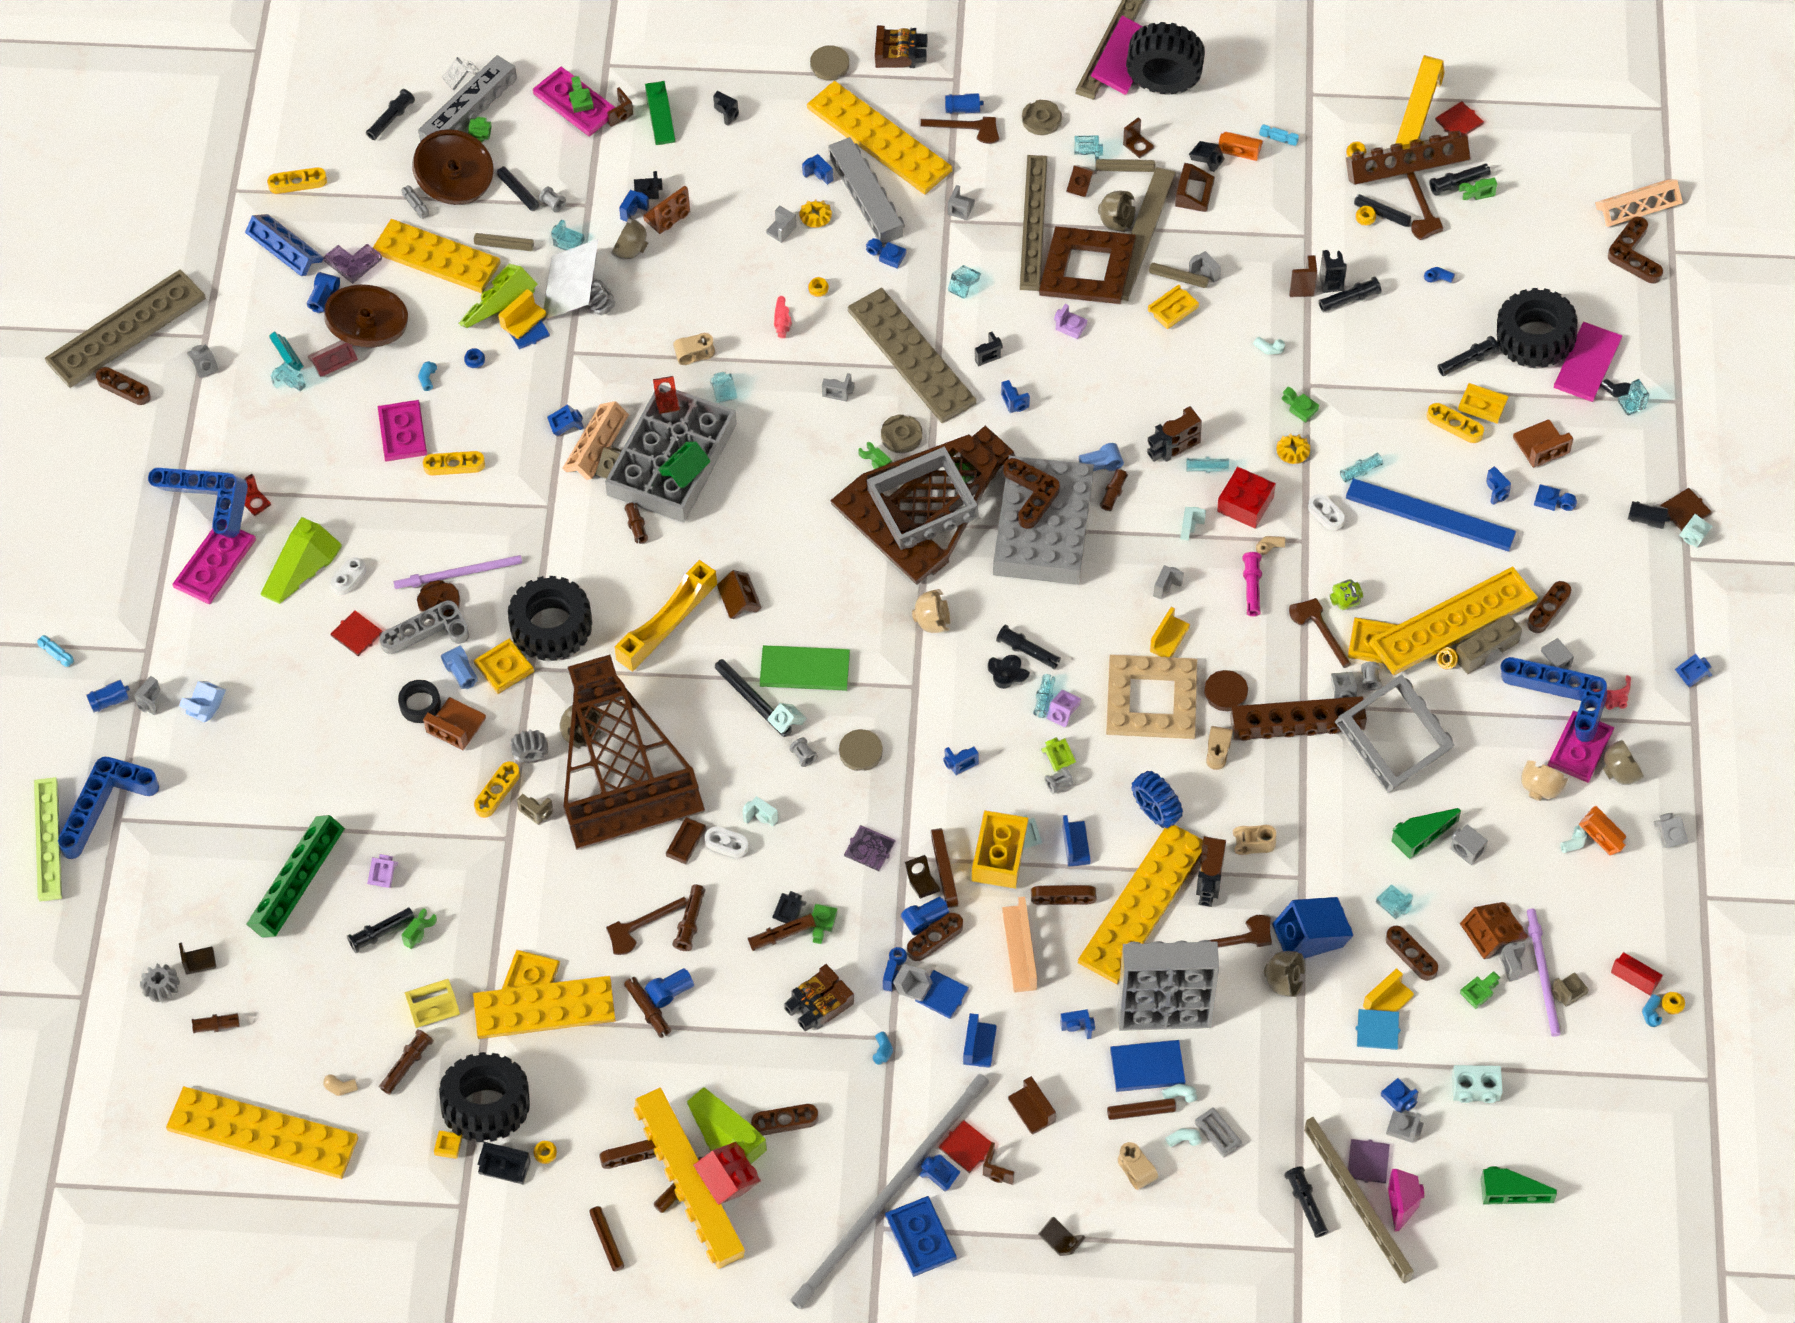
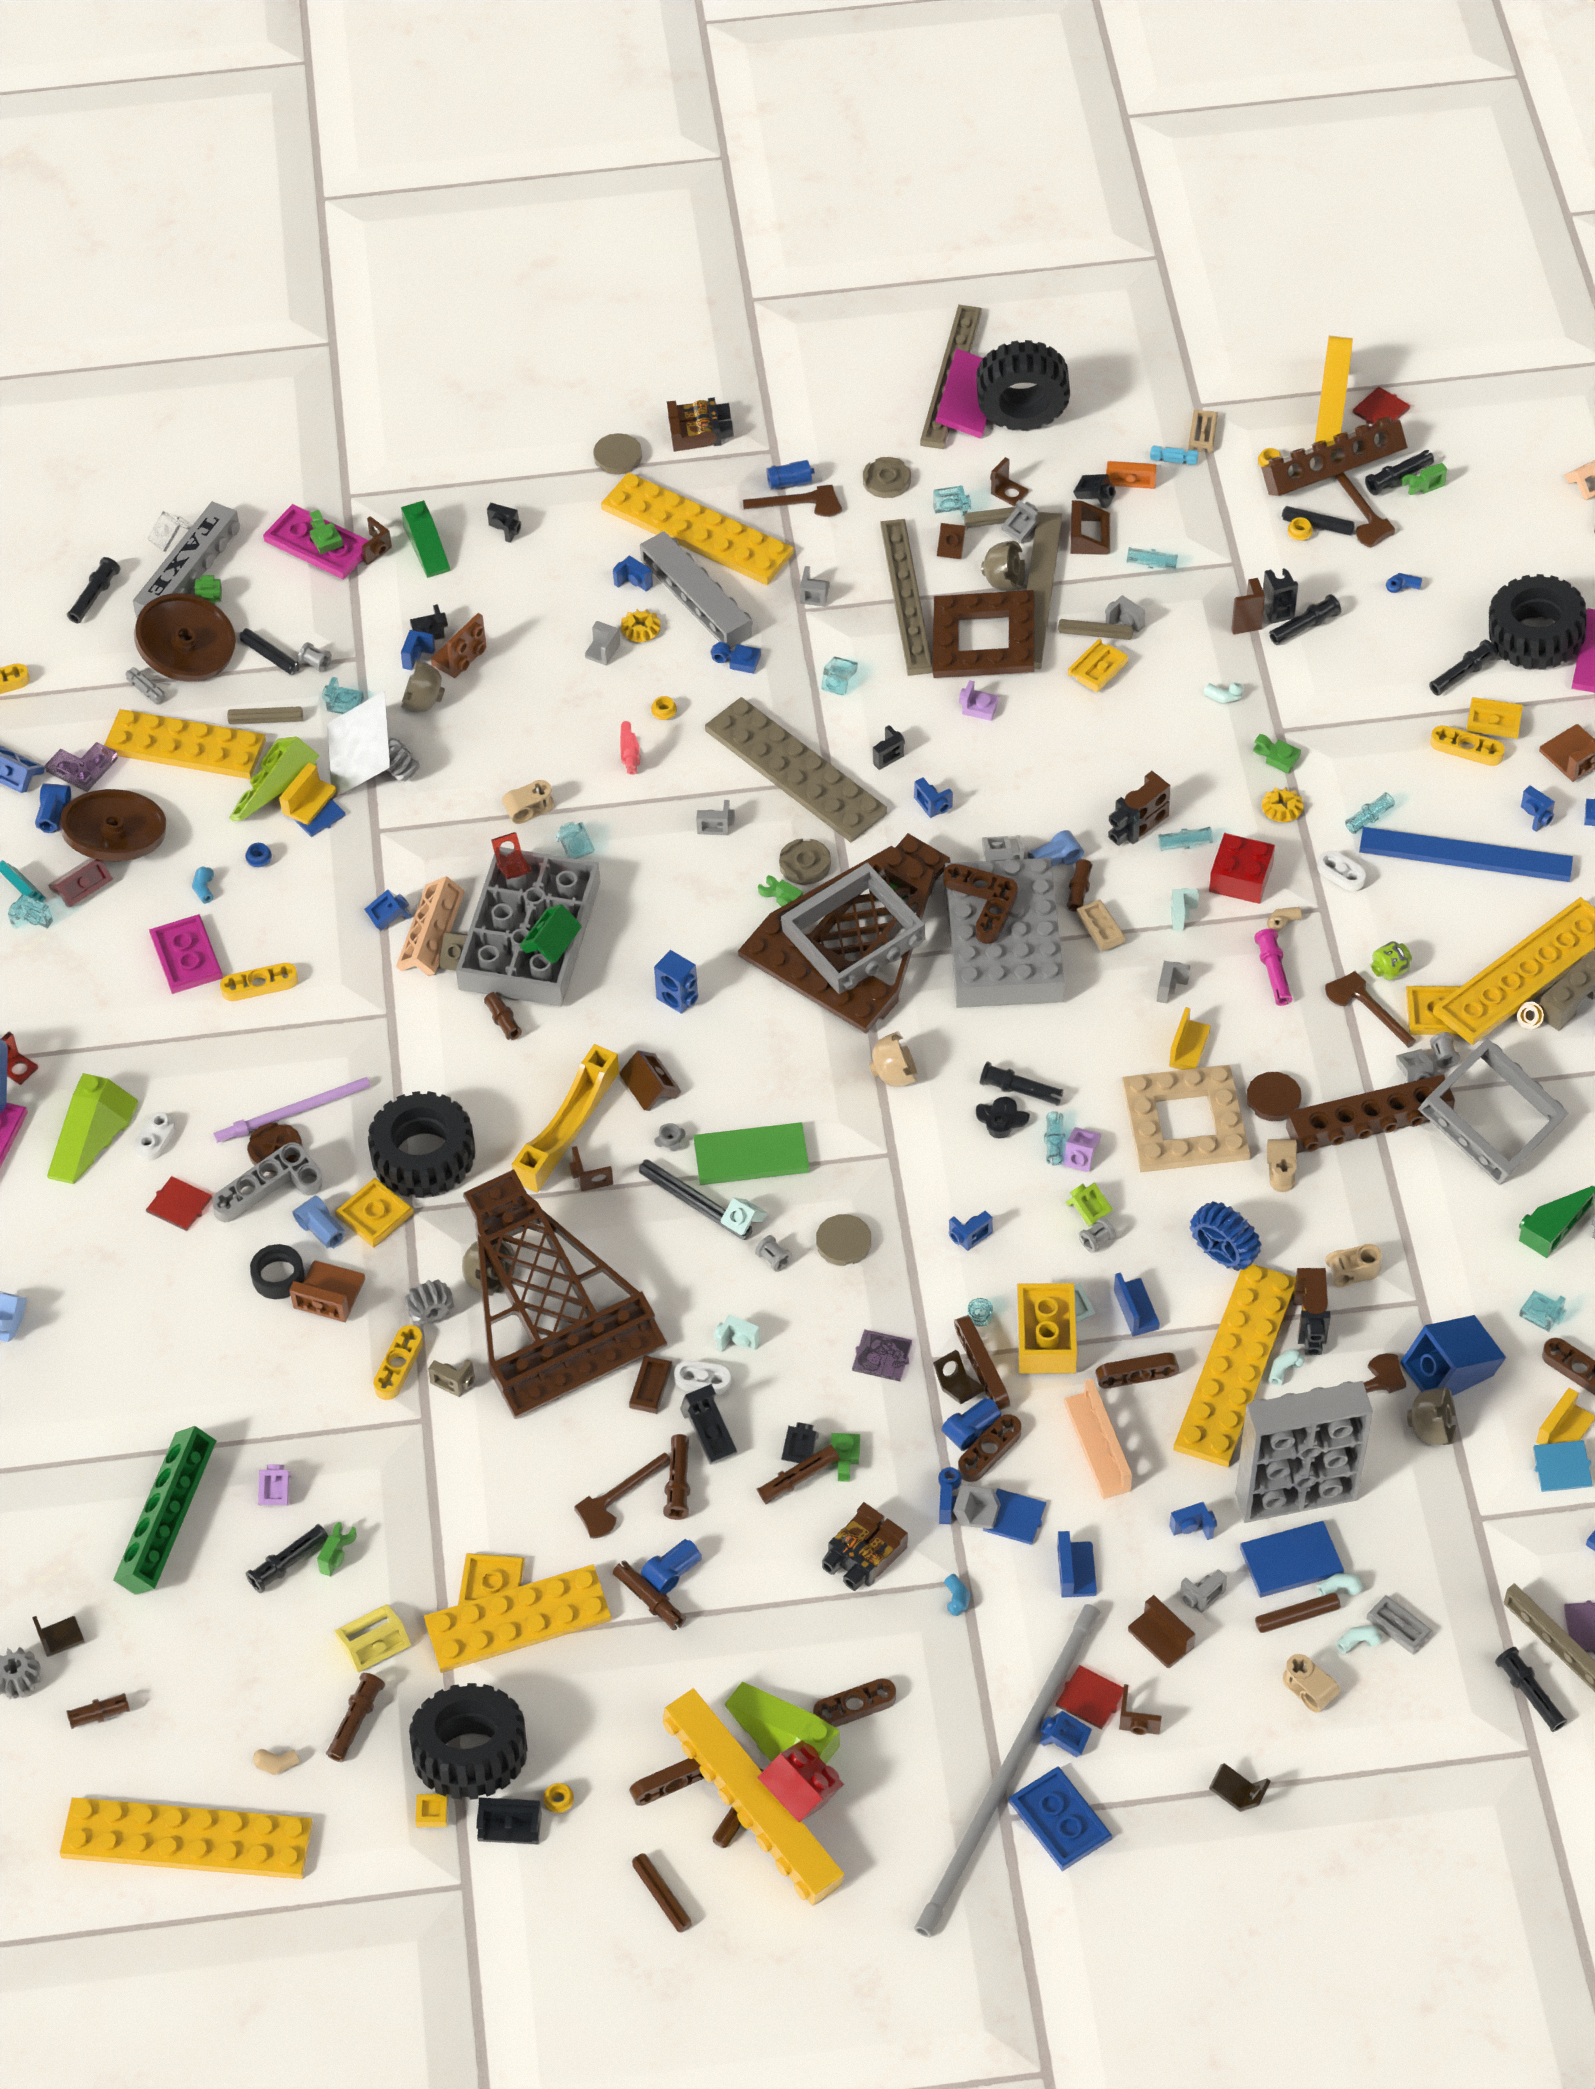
camera: 10 degrees left, 5 degrees down
none -> reddish brown bracket [569,1146,613,1192]
none -> blue brick [654,949,699,1014]
none -> light grey plate [654,1123,686,1151]
none -> black bracket [680,1384,738,1465]
none -> clear light blue bush [967,1298,993,1327]
none -> light grey plate [982,835,1024,861]
none -> light grey bracket [1001,500,1039,544]
none -> tan plate [1077,899,1125,952]
none -> clear light blue pin [1126,547,1178,570]
none -> light grey bracket [1180,1569,1227,1613]
none -> tan tile [1188,410,1218,453]
none -> light aqua arm [1268,1349,1304,1385]

